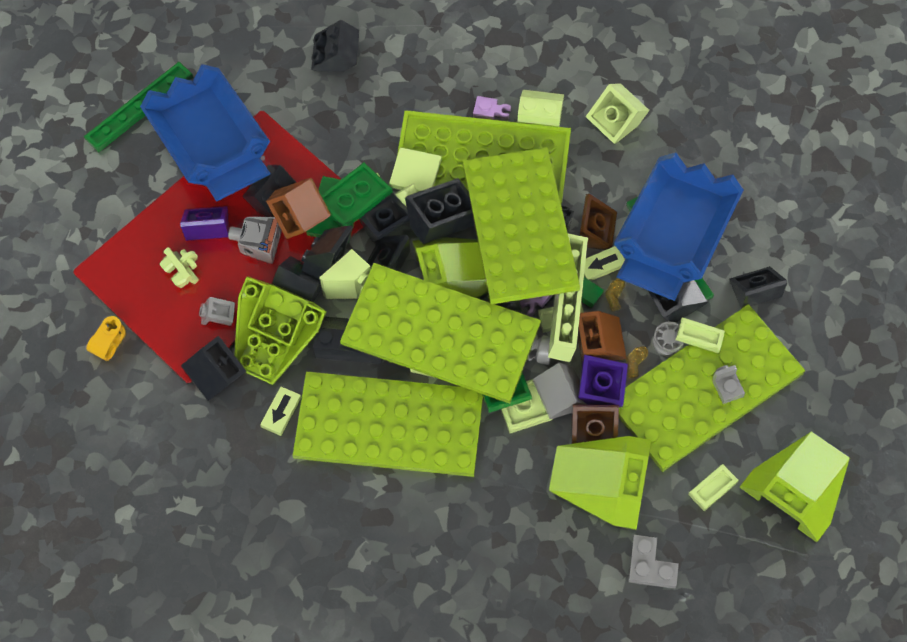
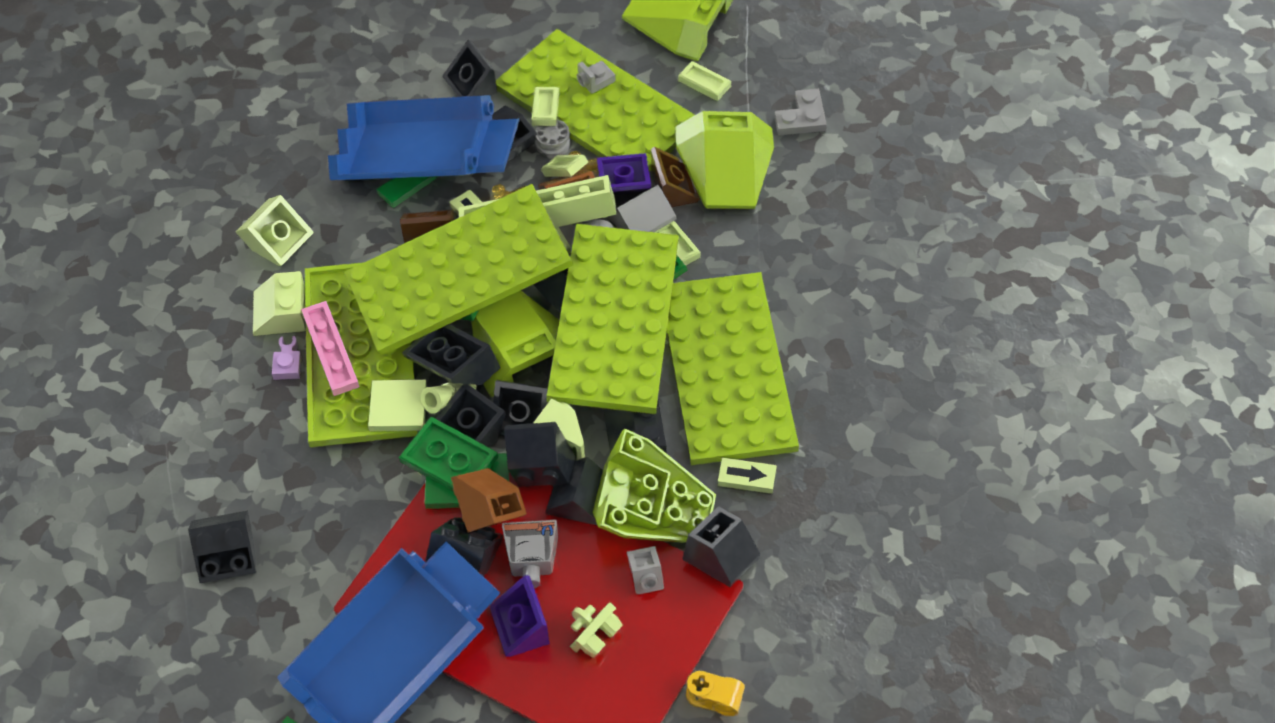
camera: 105 degrees left, 10 degrees down
none -> bright pink plate [301,301,359,396]
none -> yellowish green tile [541,155,588,177]

